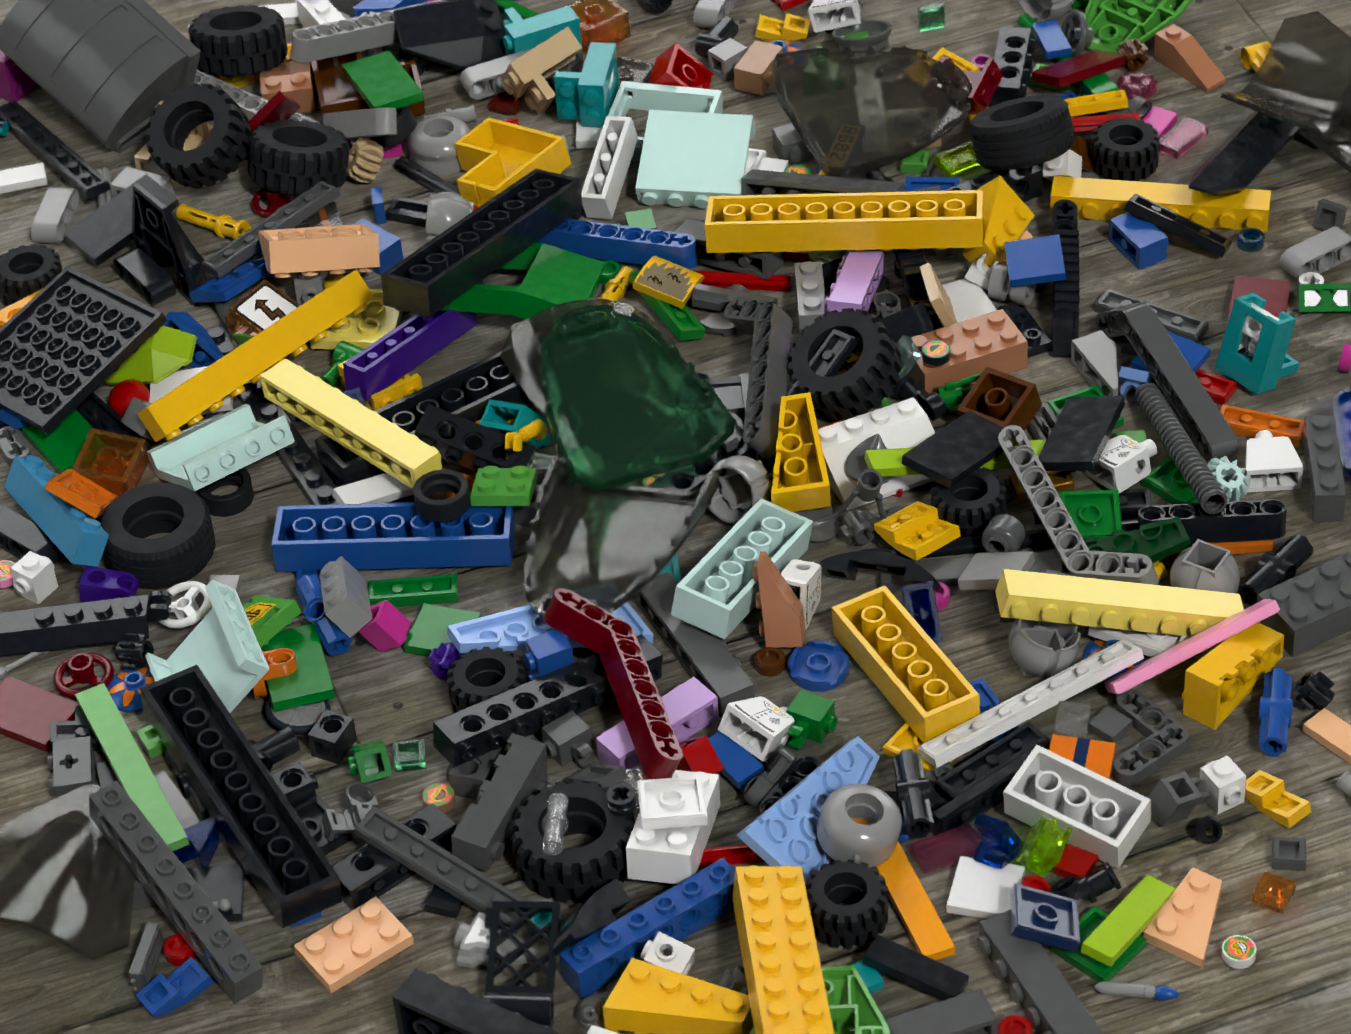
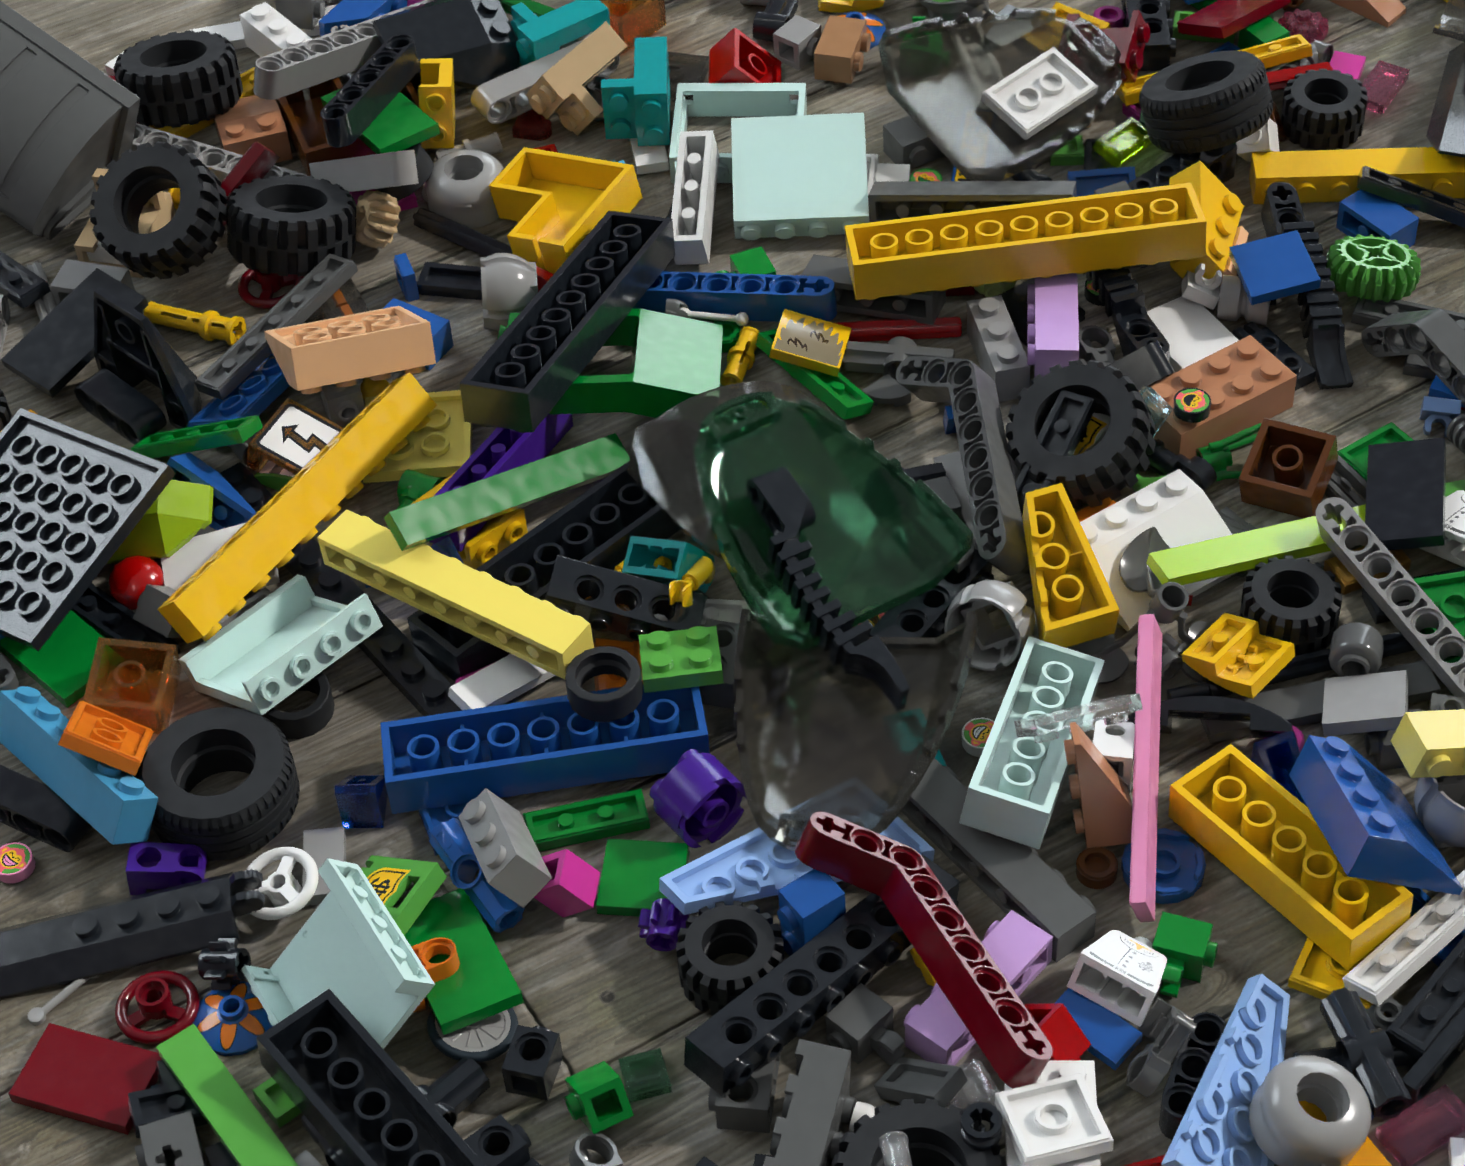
camera: 10 degrees left, 5 degrees up
white brick [10,551,58,604] -> none
tile [422,783,455,813] -> none
black tile [901,411,1004,488] -> none
tan tile [920,263,957,327] -> none
light grey slope [1071,330,1119,396] -> none
none -> green tile [131,415,263,459]
none -> black beam [320,34,420,148]
none -> clear blue slope [334,775,388,828]
none -> green tile [384,433,631,551]
none -> yellow panel [418,58,456,149]
none -> dark purple brick [649,749,748,848]
none -> white hinge [665,298,749,326]
none -> black piece [746,466,910,712]
none -> white tile [981,47,1098,140]
none -> clear plate [1014,693,1143,743]
none -> bright pink tile [1129,614,1162,922]
none -> blue slope [1289,735,1463,895]
none -> bright green gear [1326,234,1421,302]

